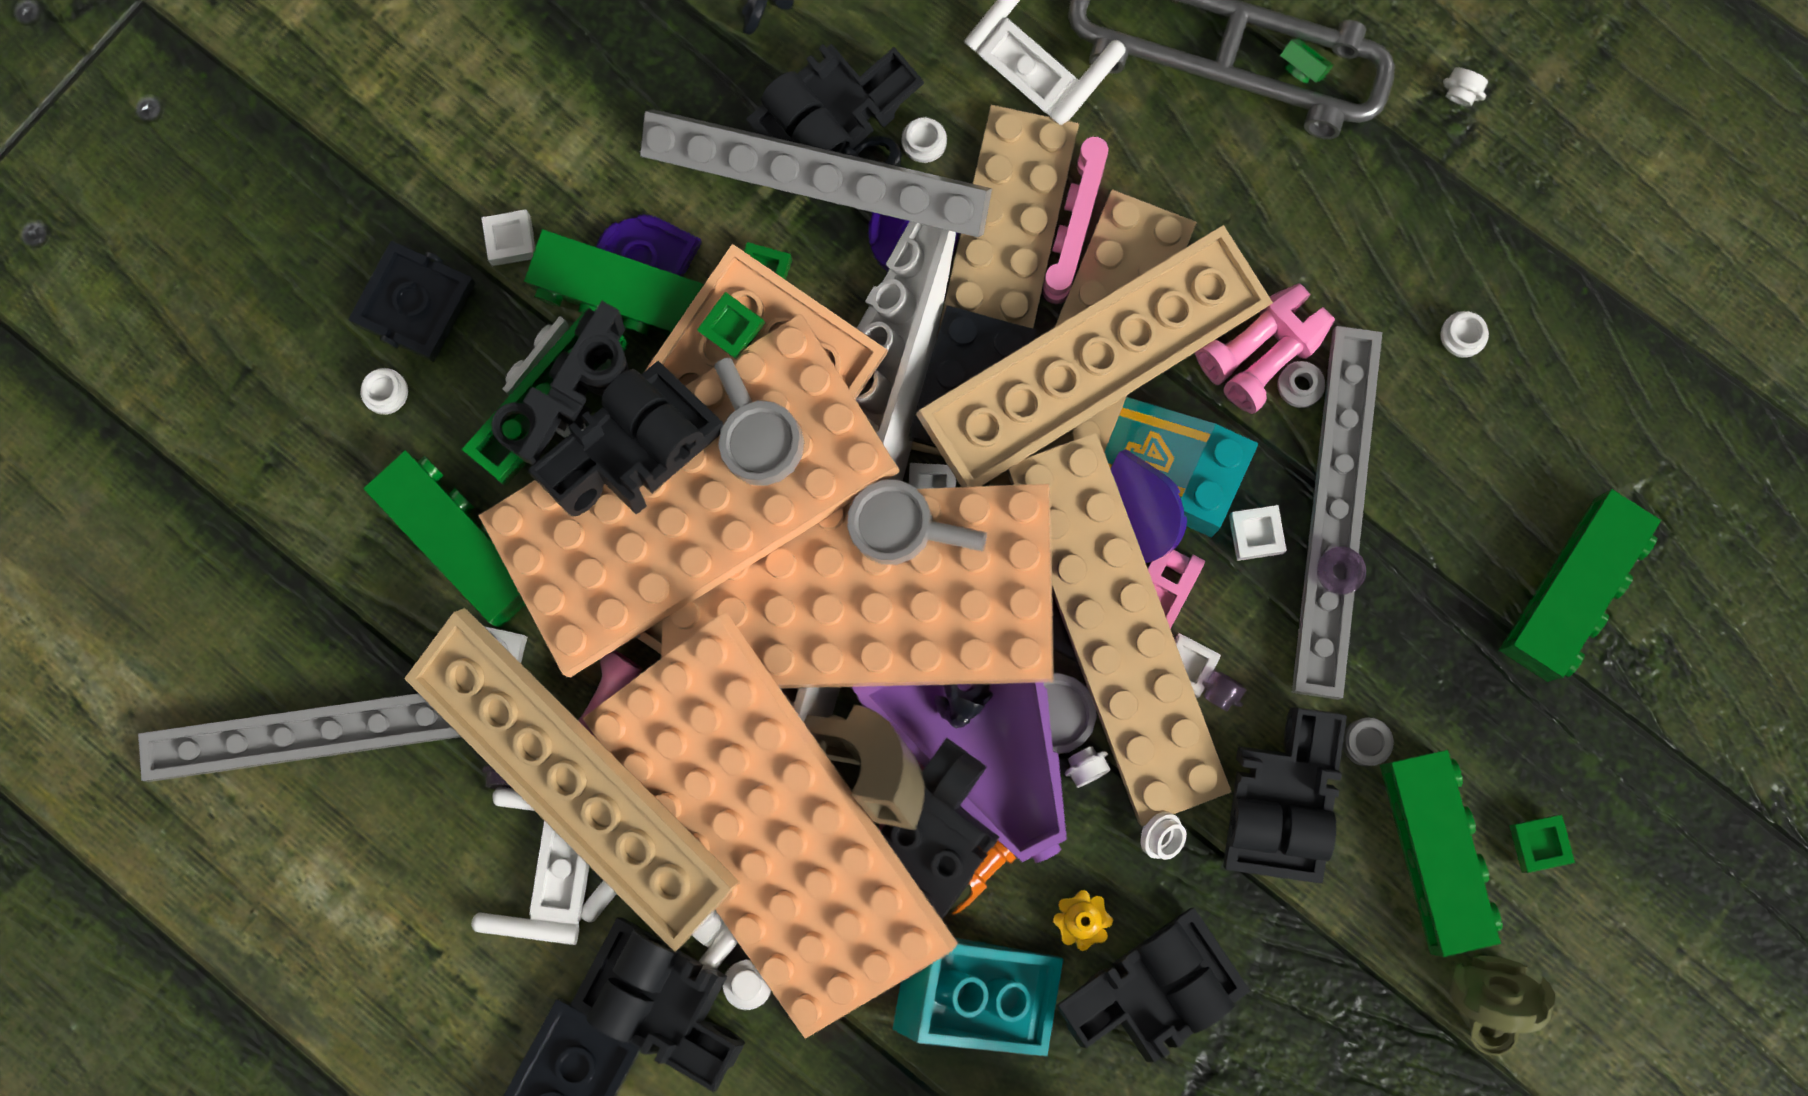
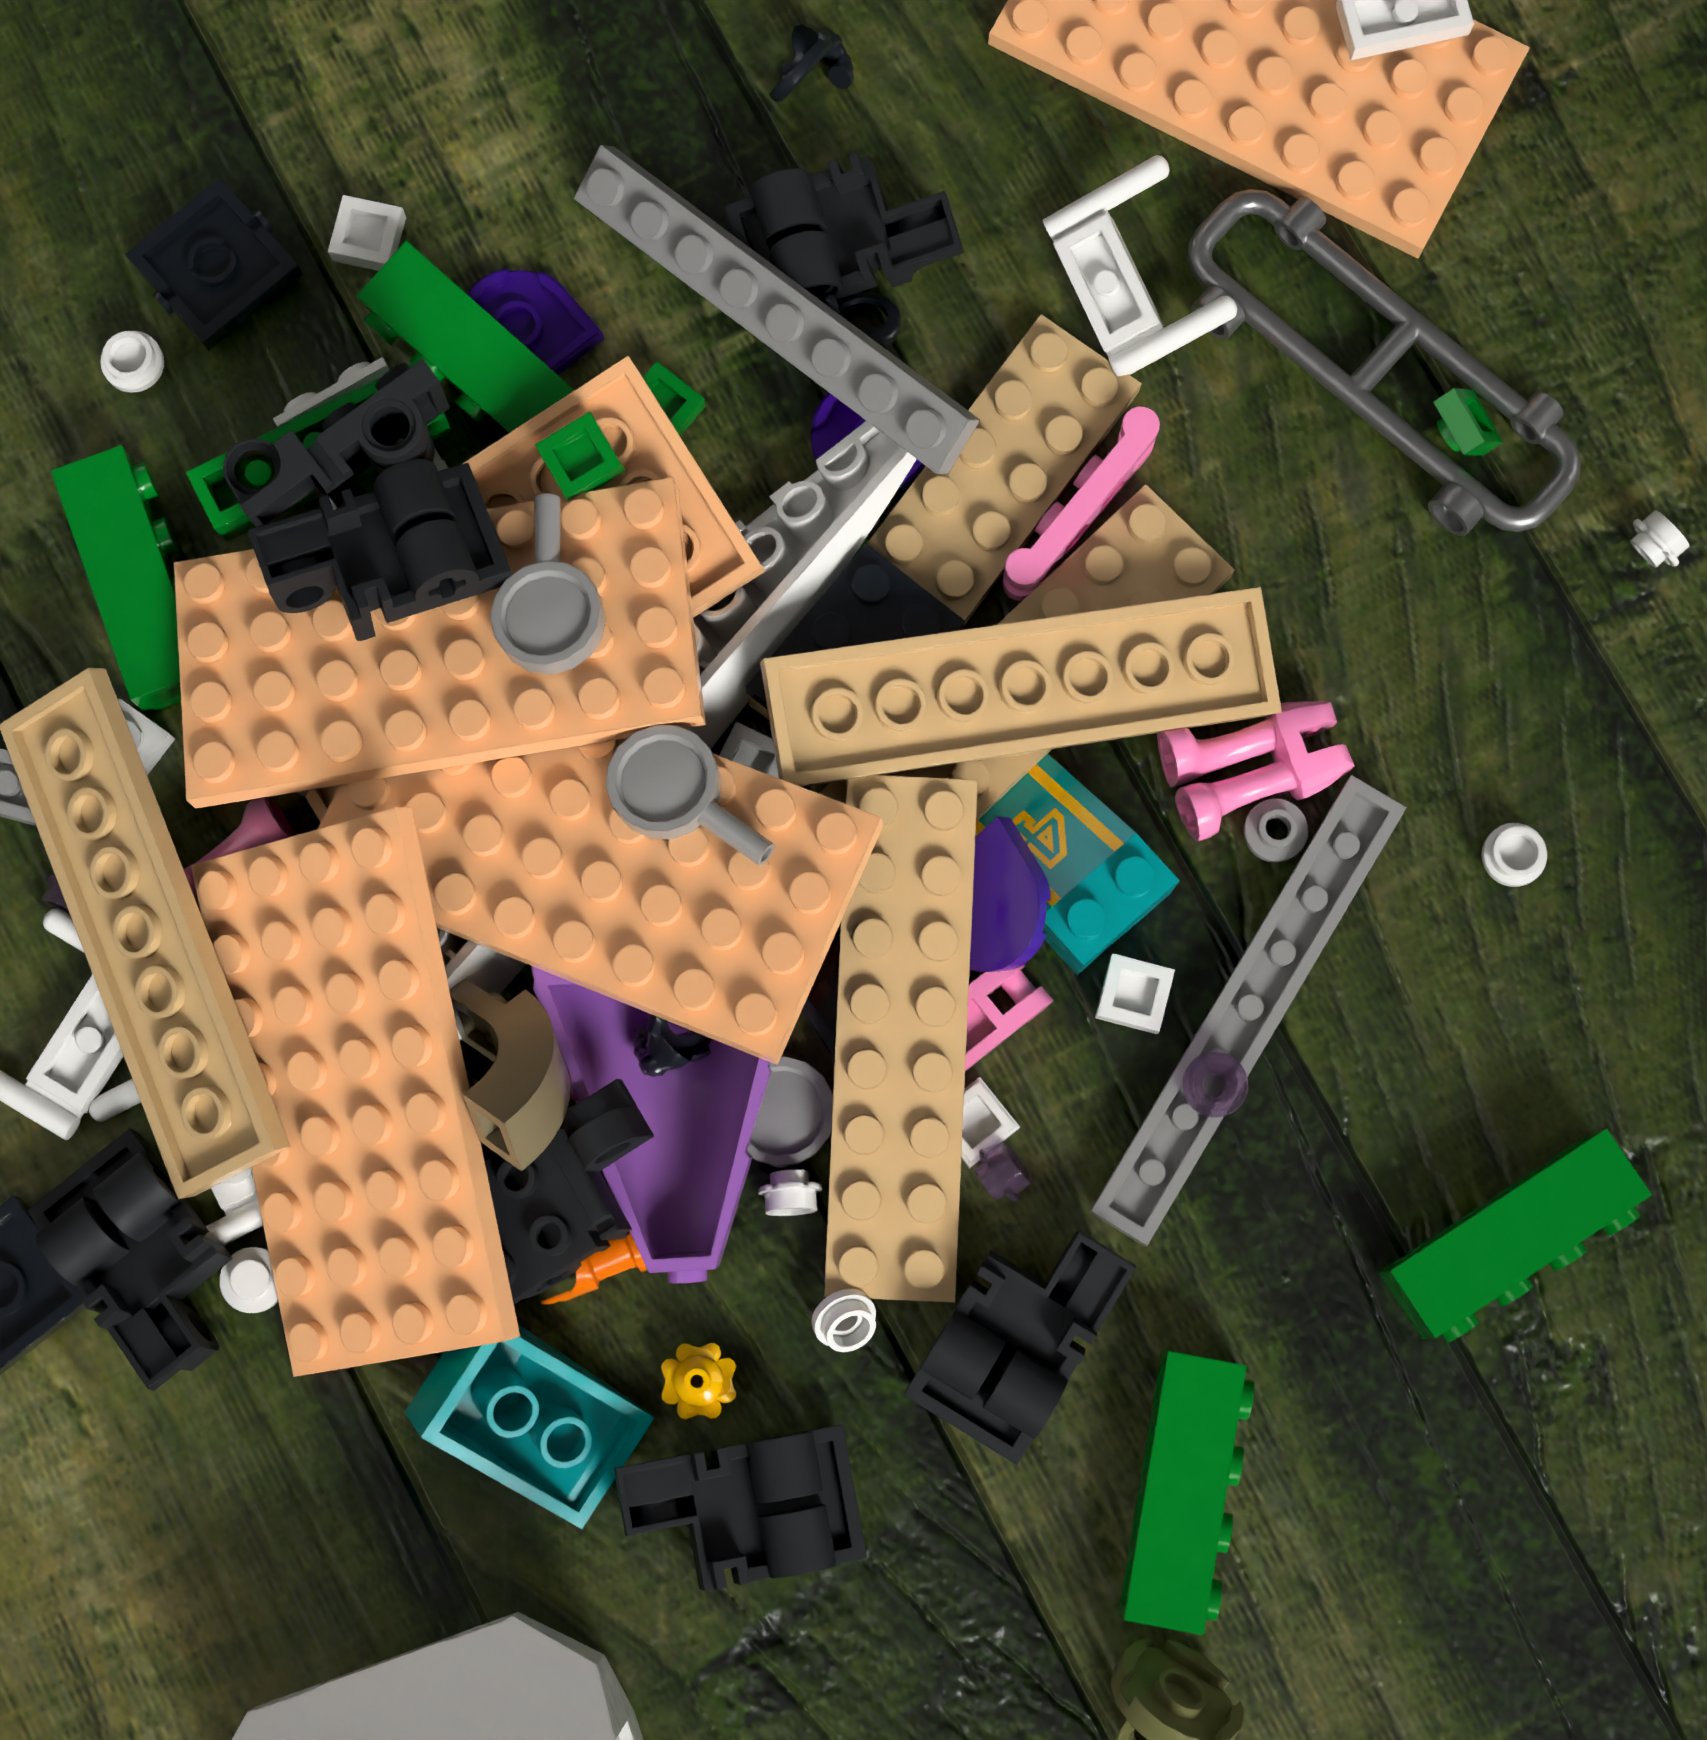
camera: 20 degrees right, 0 degrees up
white plate [902,117,947,163] -> none
light grey tile [1343,718,1394,766] -> none
green plate [1509,815,1575,873] -> none

